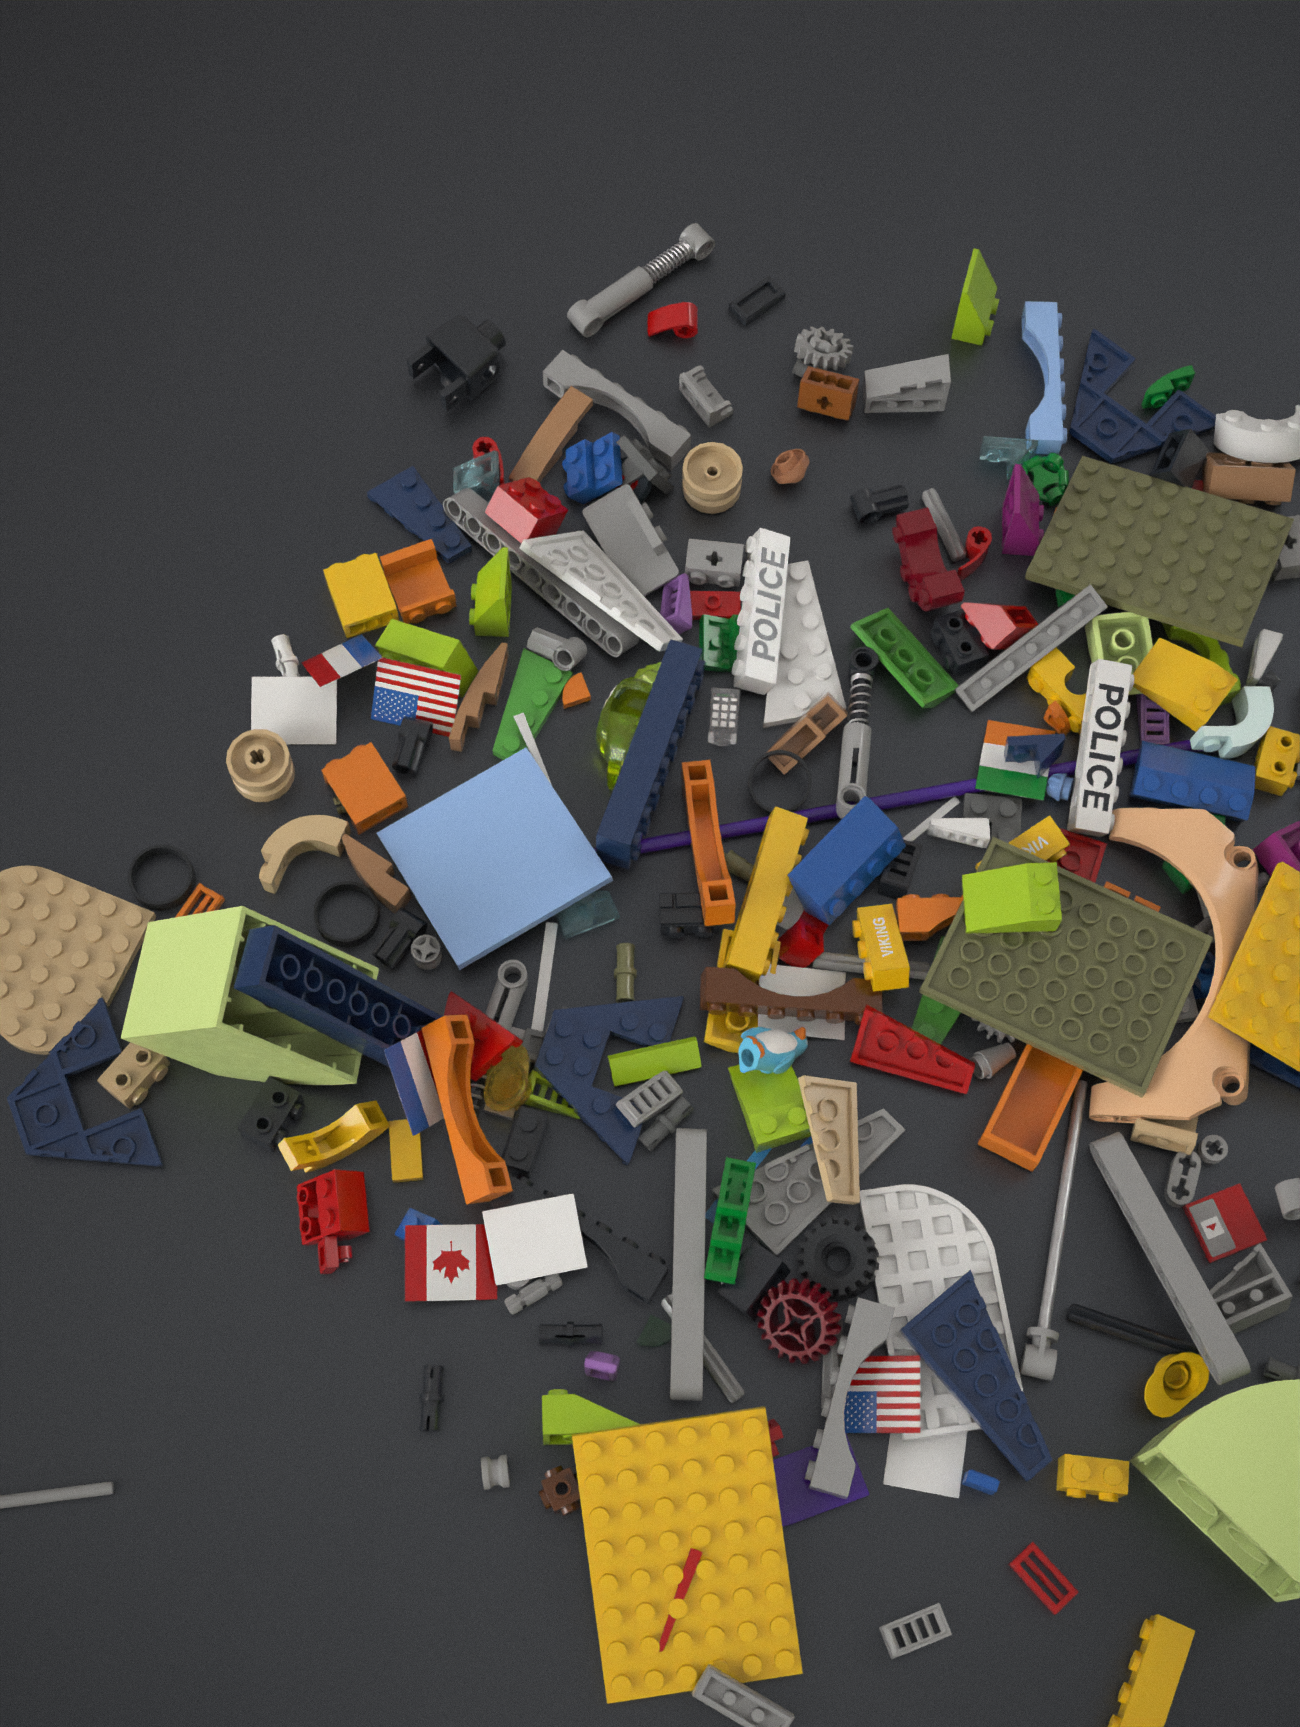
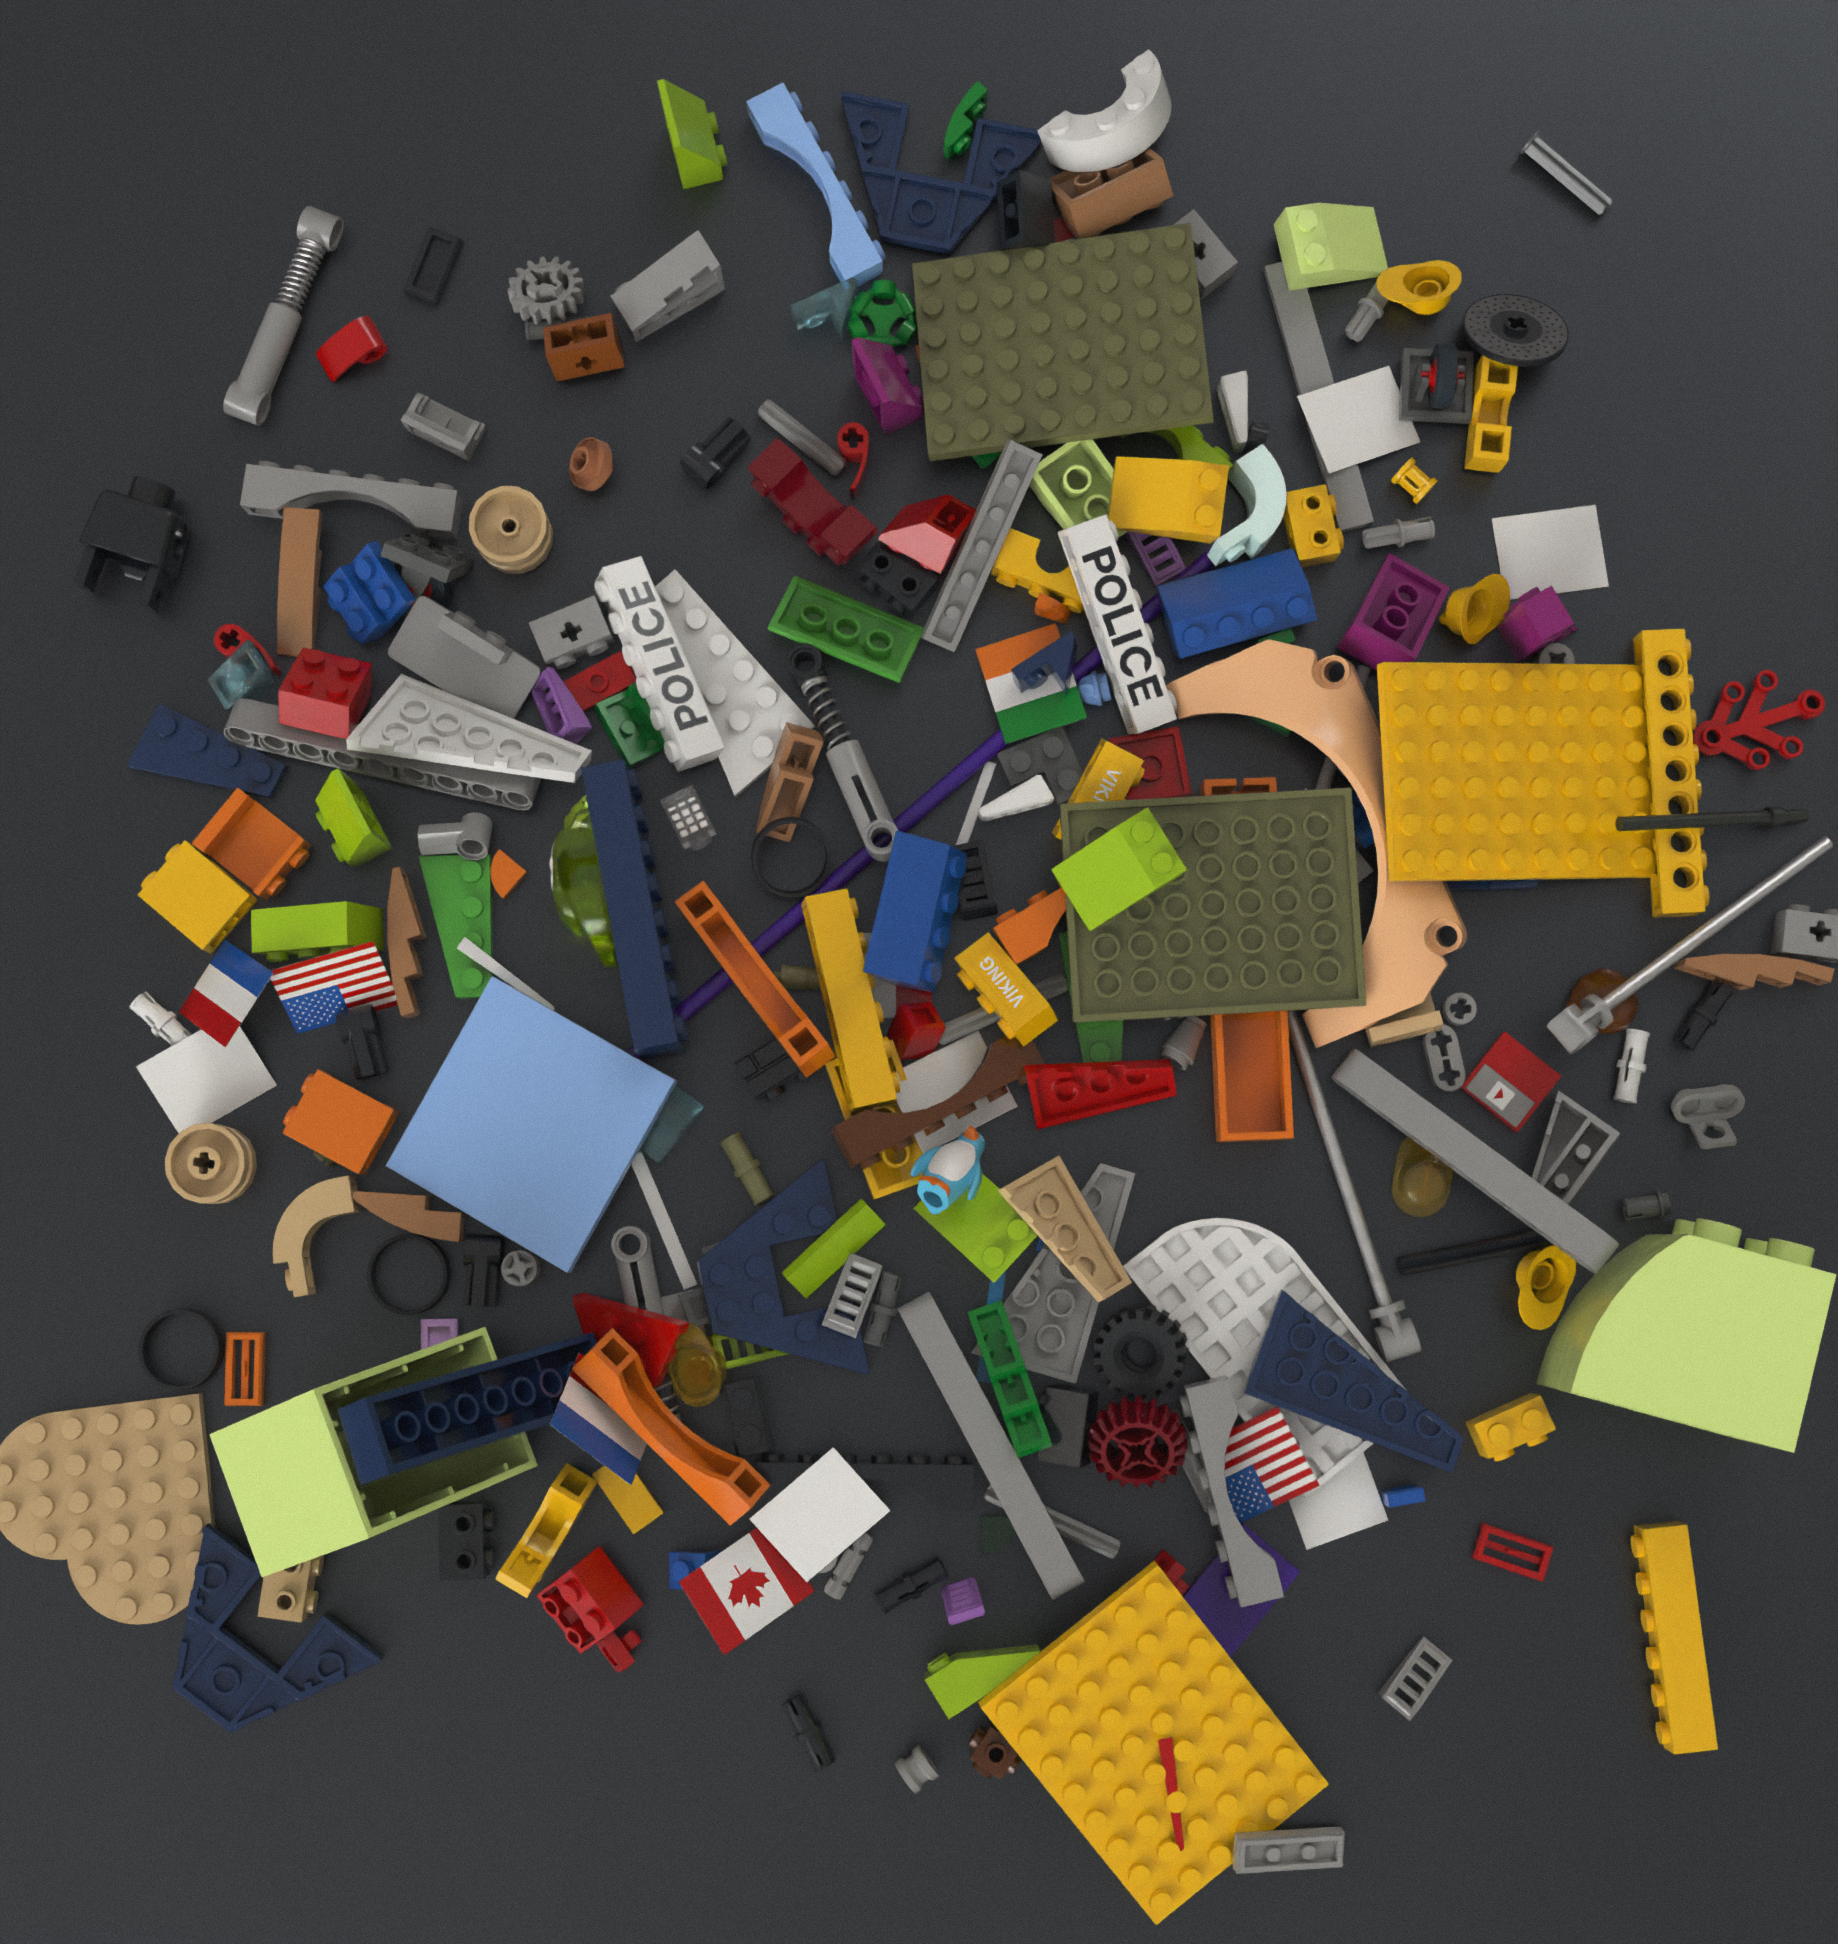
camera: 30 degrees left, 15 degrees up
none -> clear yellow piece [1392,1137,1453,1217]

